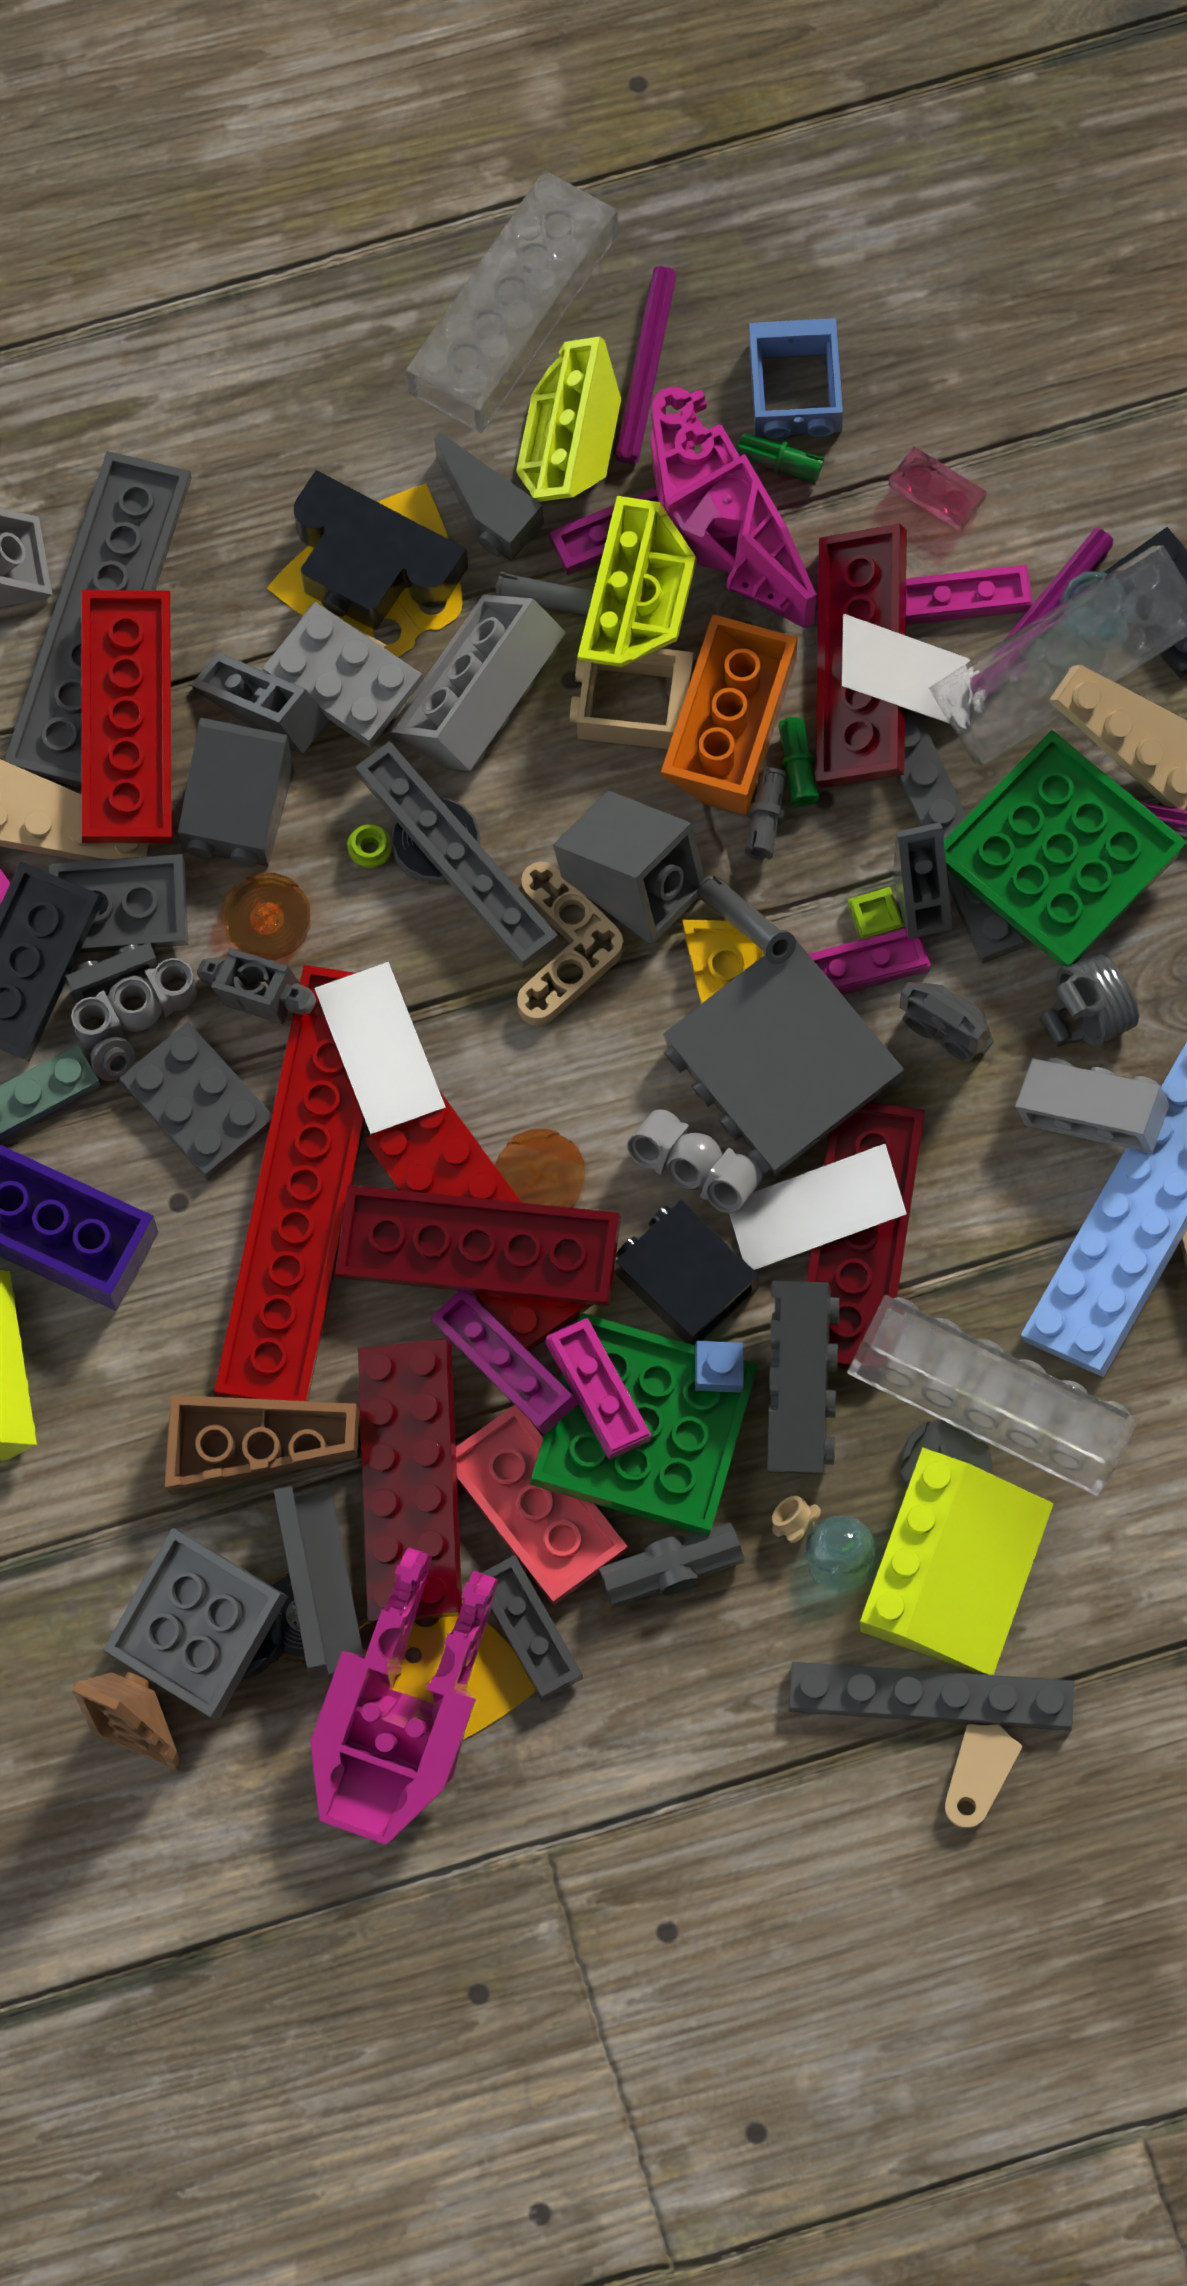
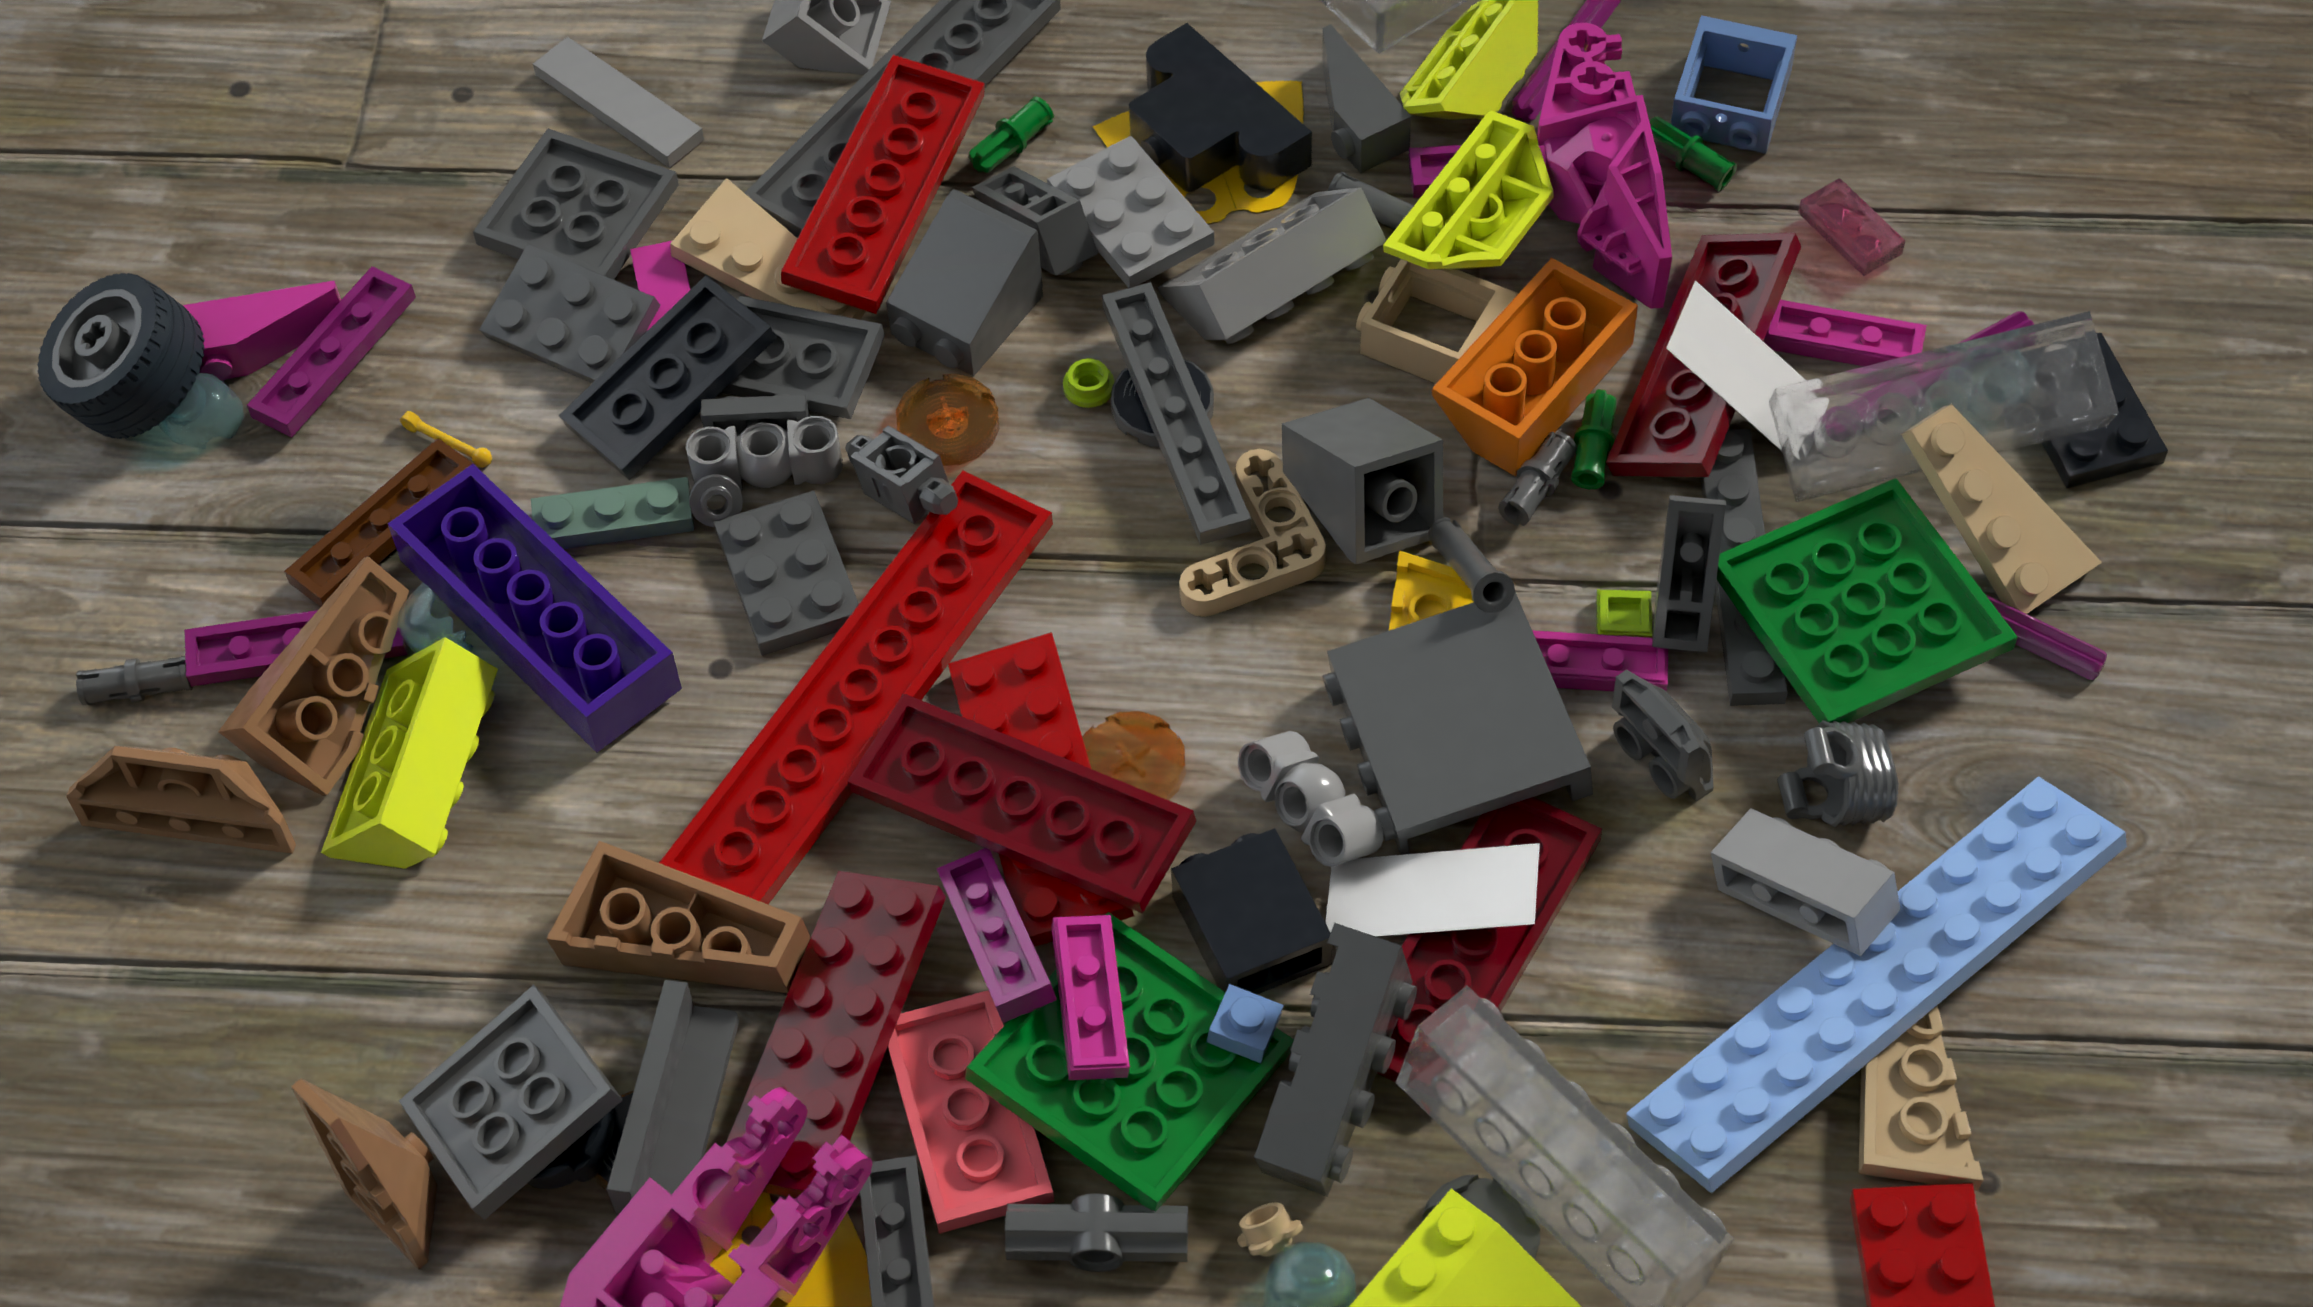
camera: 20 degrees right, 15 degrees down
white sticker [314,962,446,1134] -> none
none -> green axle [968,96,1054,173]

